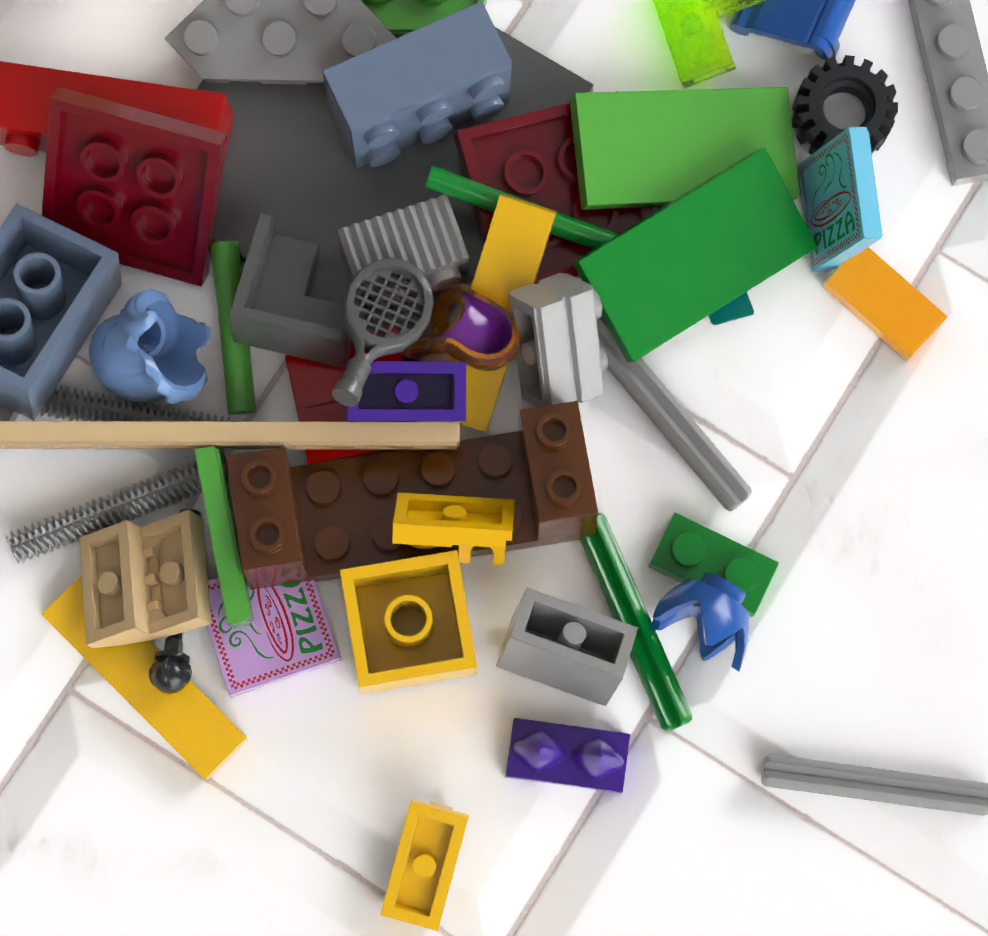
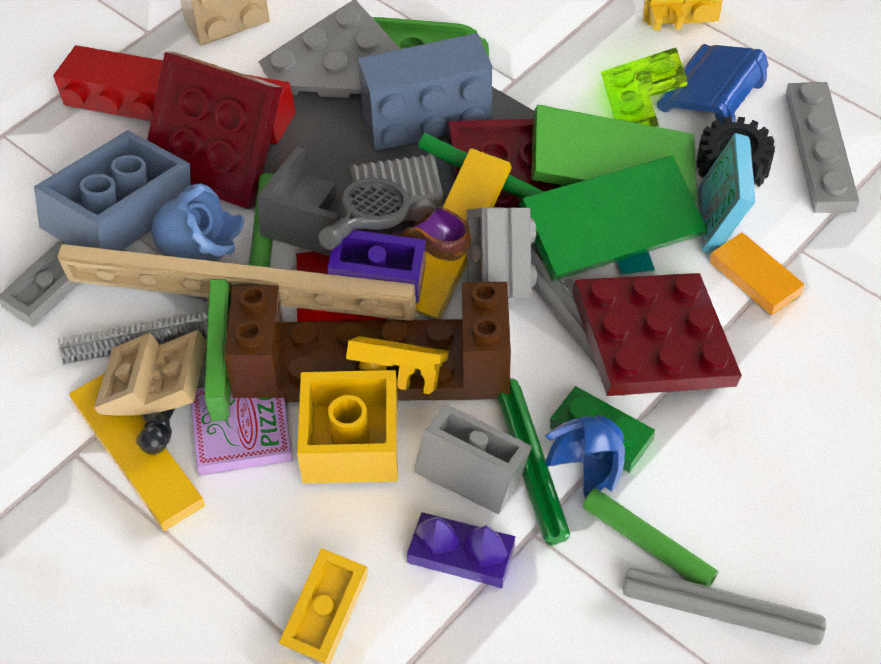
camera: 15 degrees right, 25 degrees down
none -> dark red plate [572,273,742,396]
none -> bright green piece [582,488,719,587]

